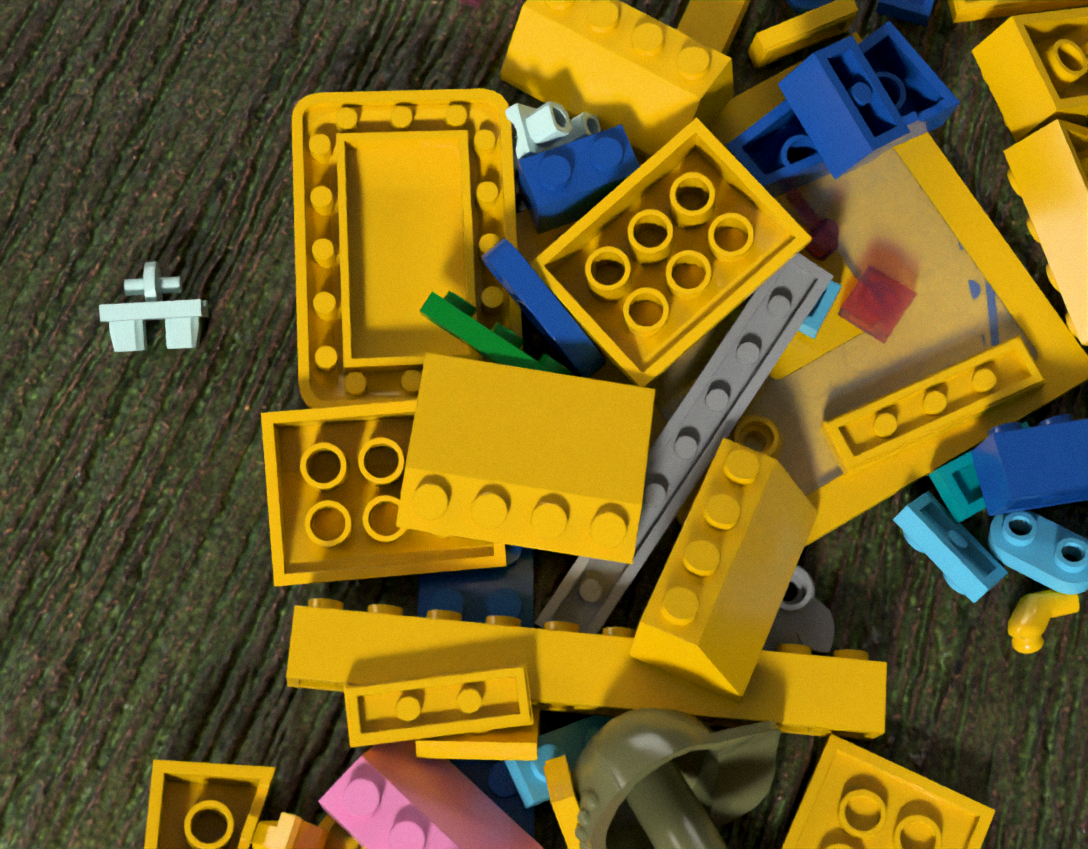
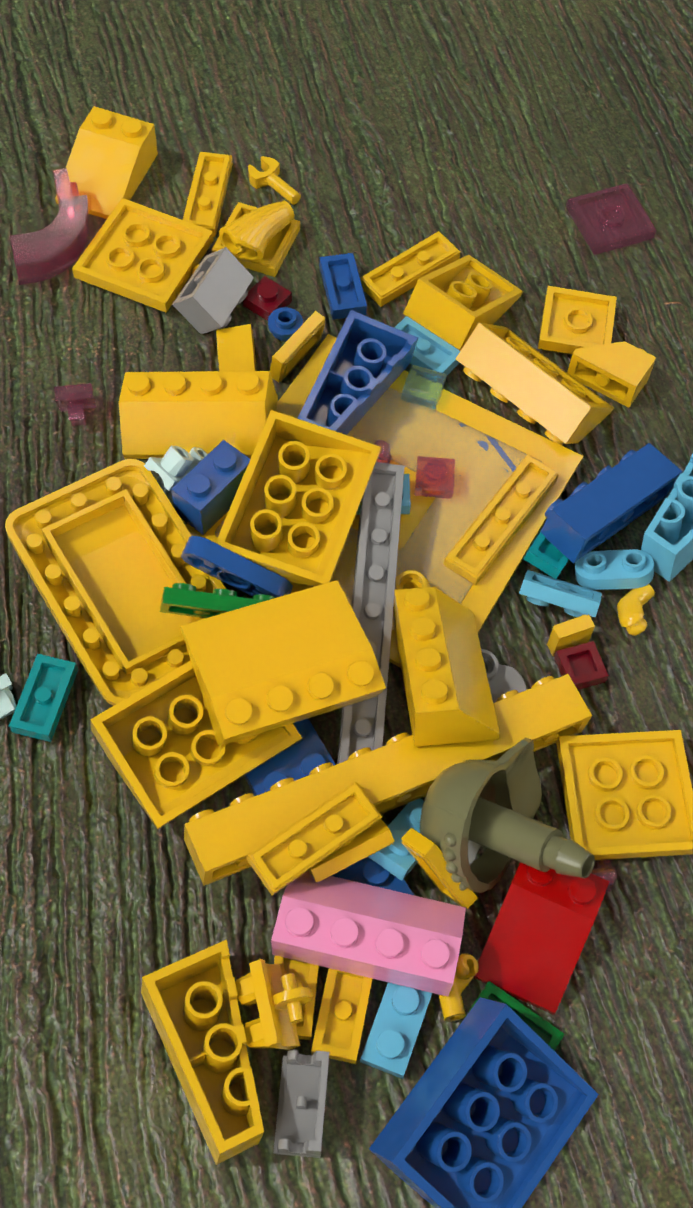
camera: 30 degrees left, 10 degrees down
blue brick [777,35,911,179] -> none
none -> teal plate [9,653,78,742]
none -> medium azure plate [394,316,460,383]
none -> clear light blue tile [401,364,447,410]
none -> yellow tile [547,614,595,656]
none -> dark red plate [554,641,609,690]

